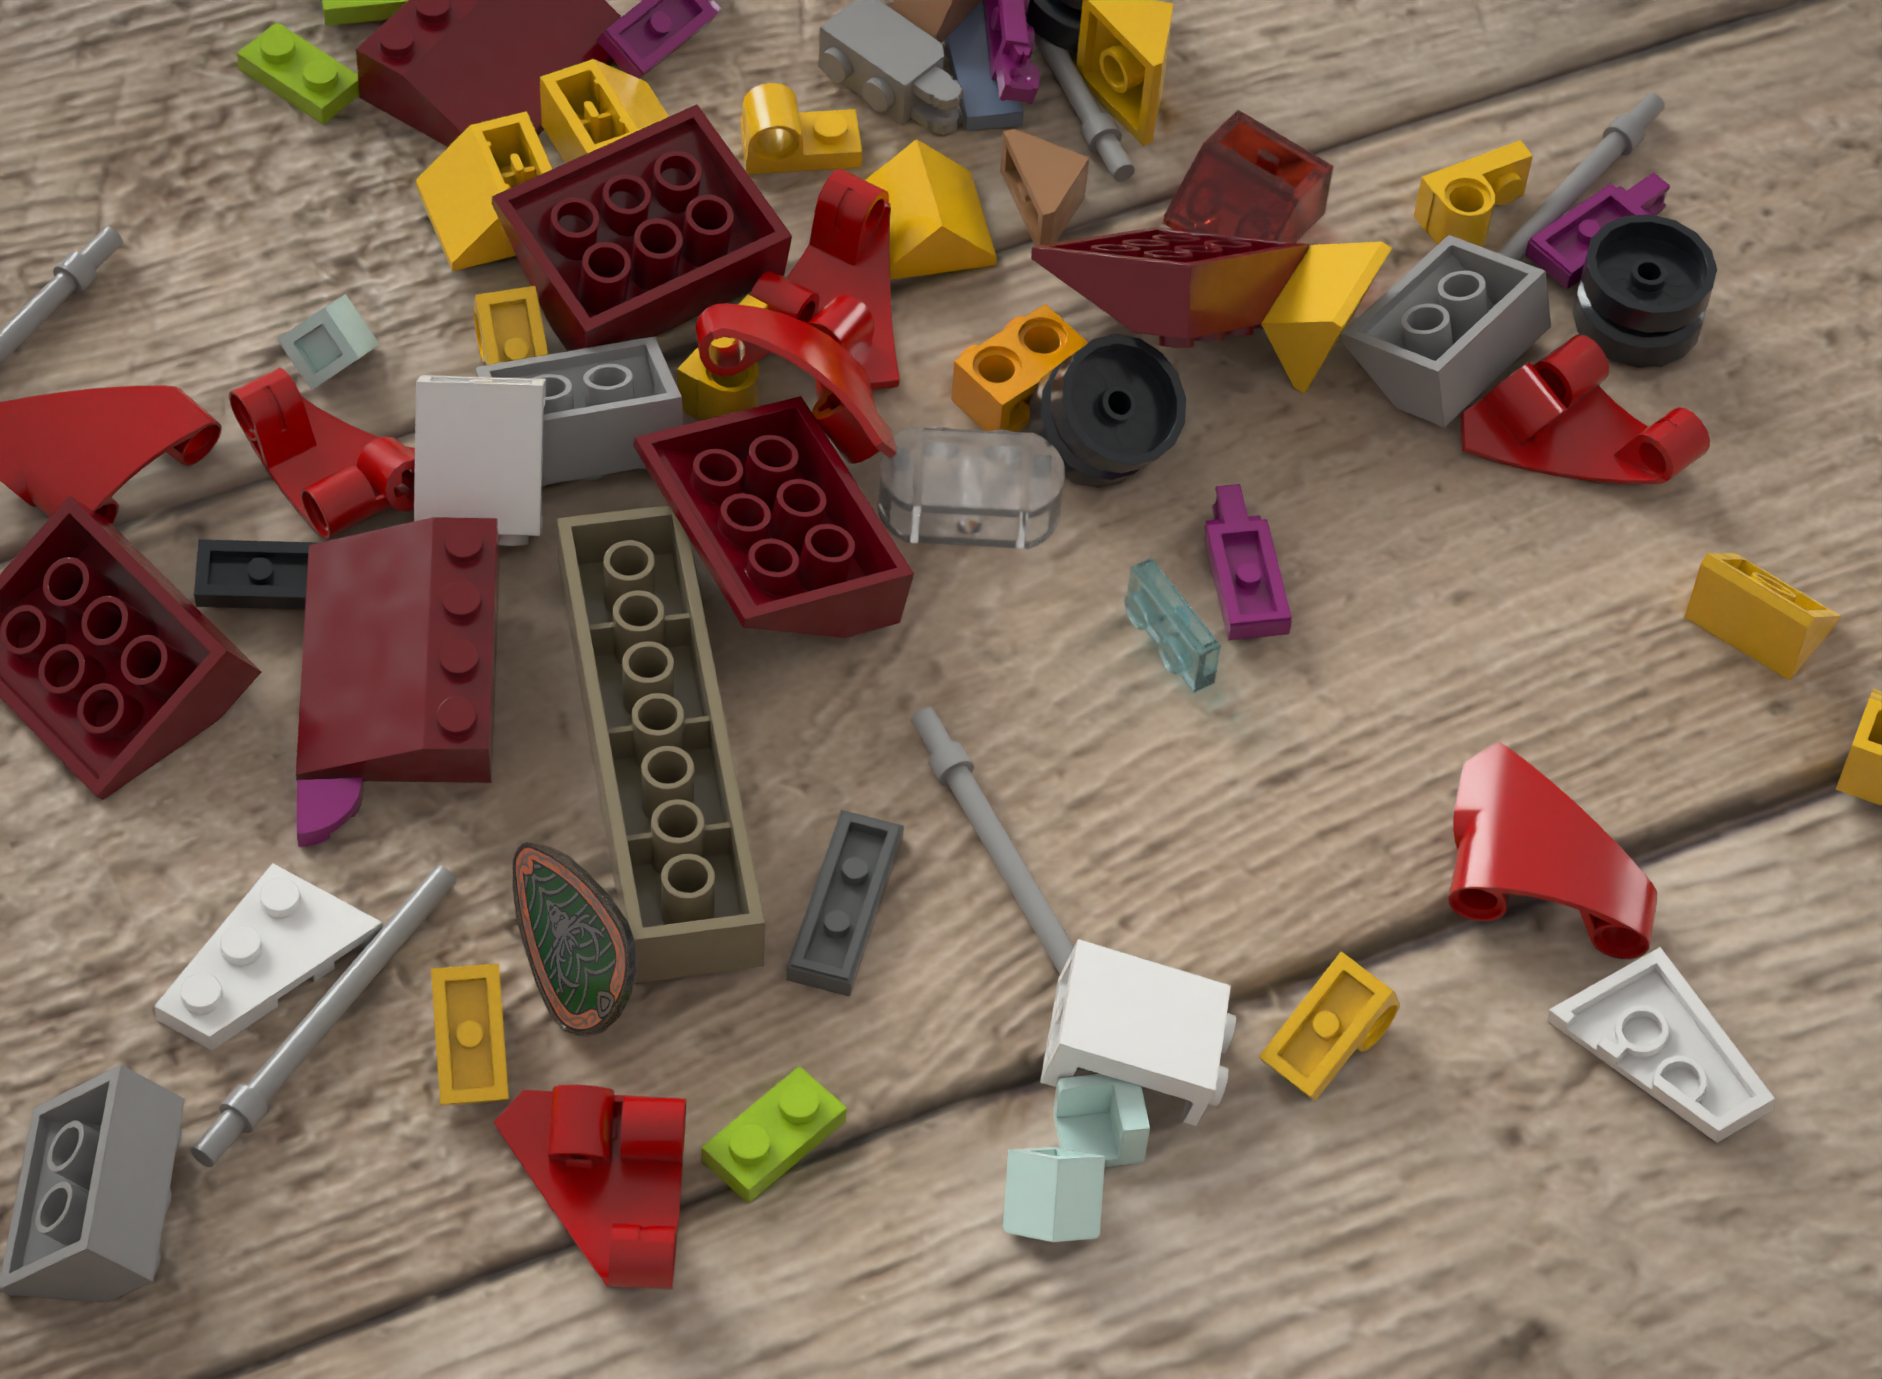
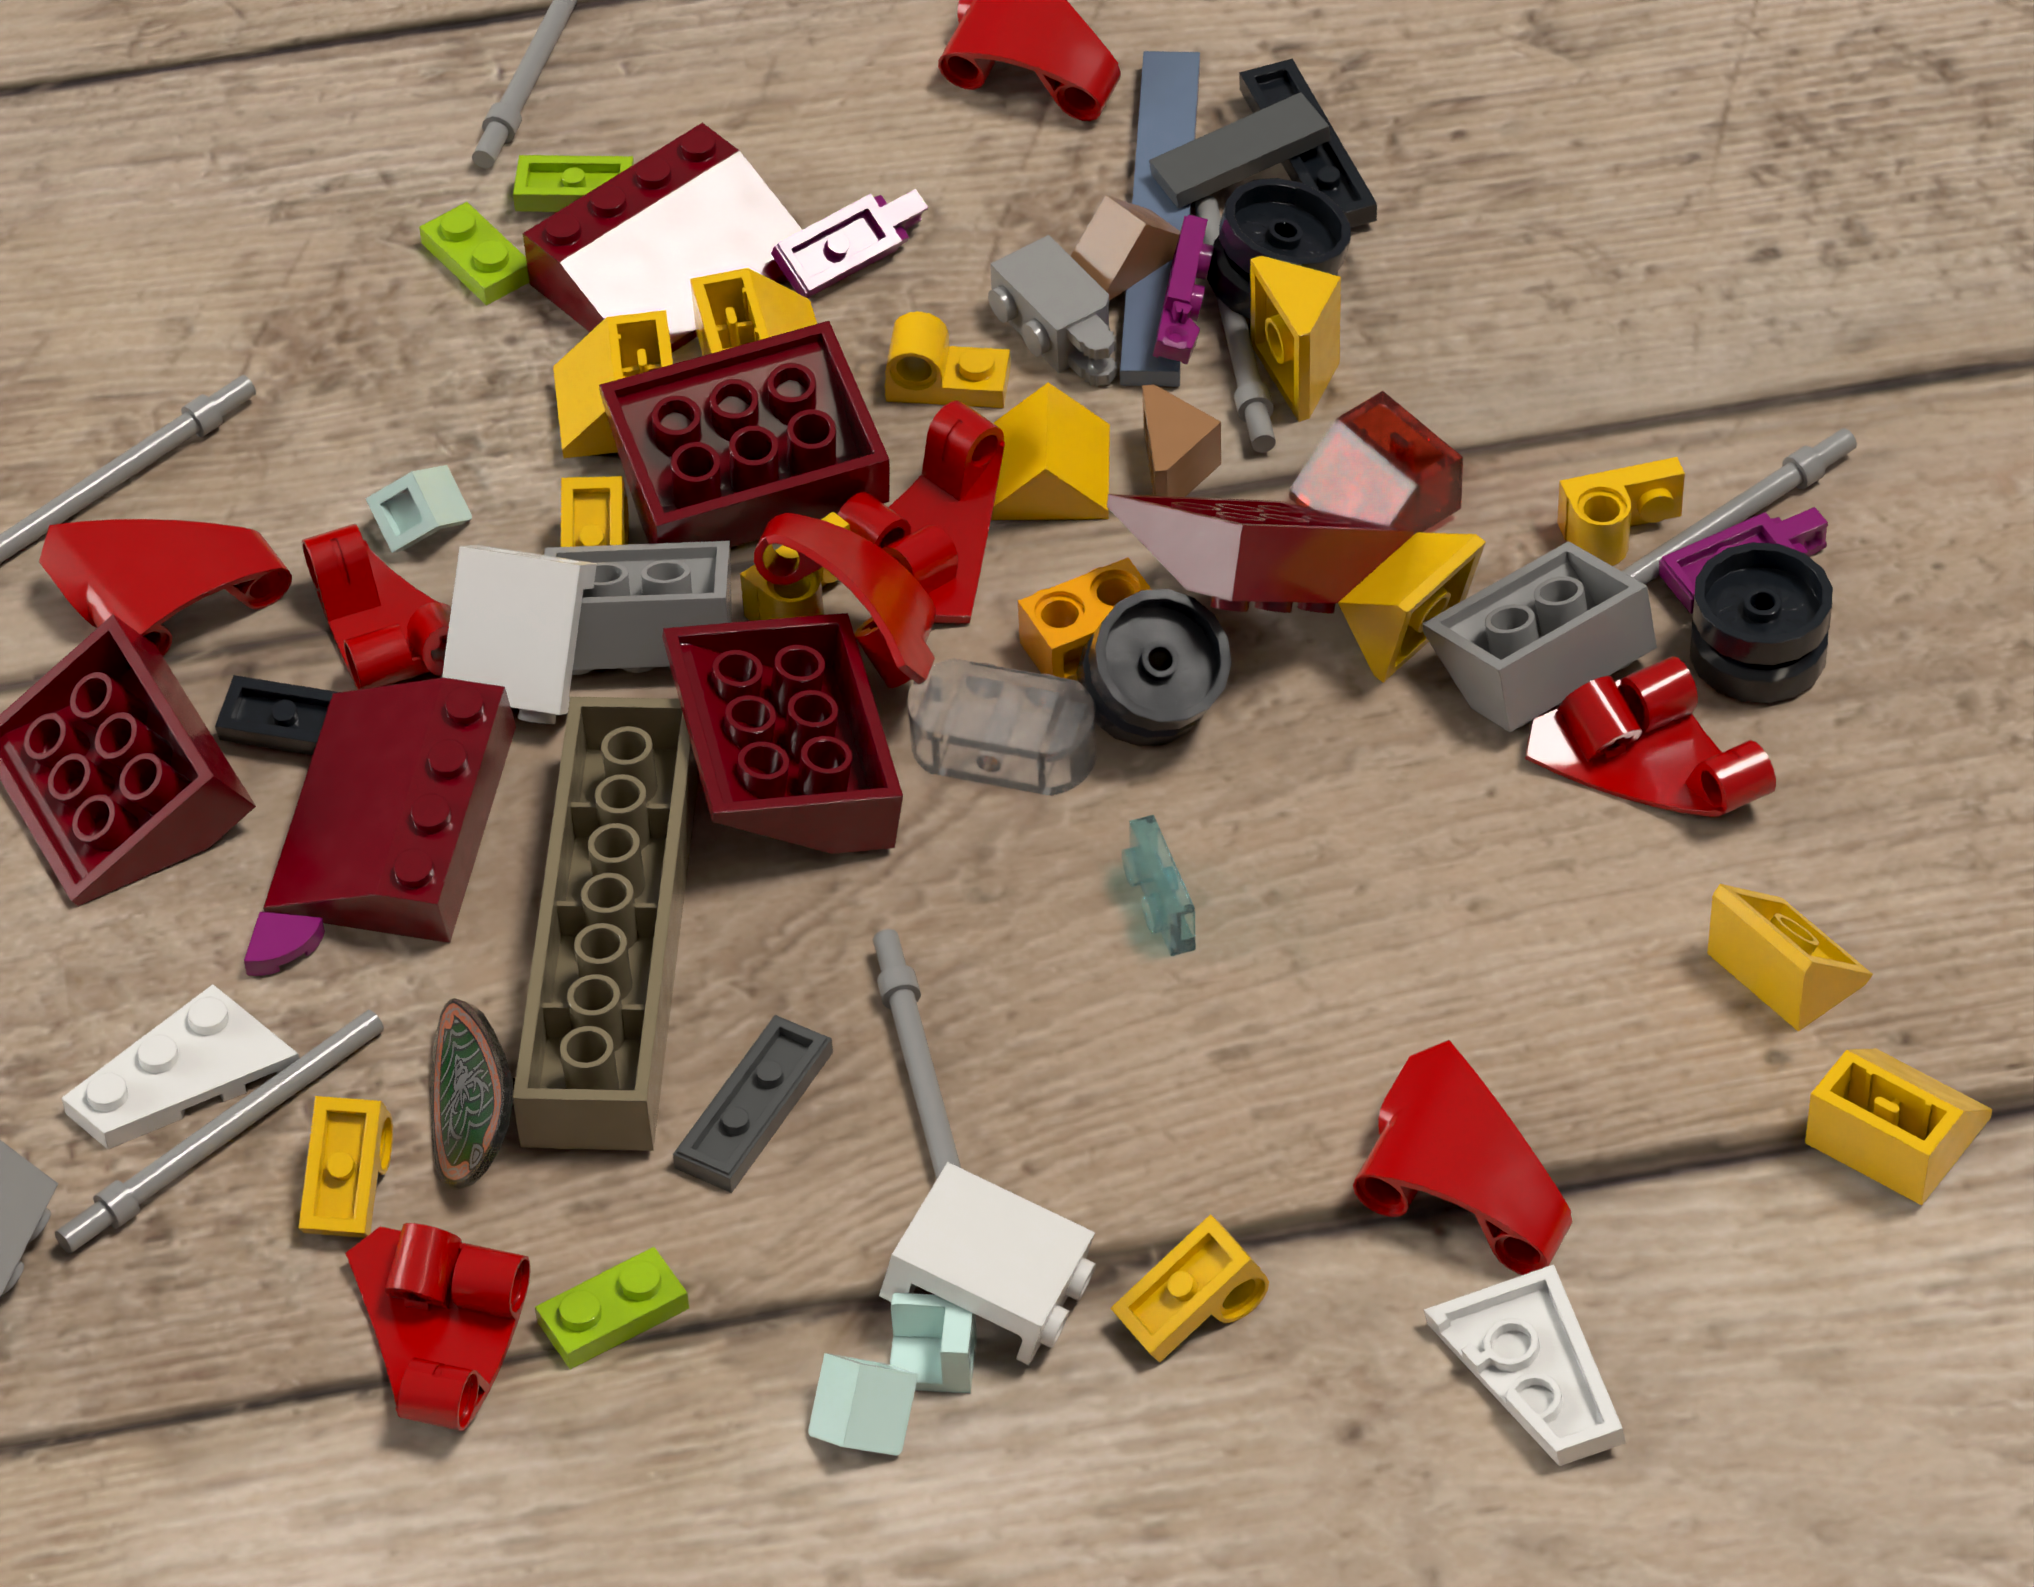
camera: 20 degrees right, 5 degrees down
magenta hinge [1204,484,1292,641] -> none

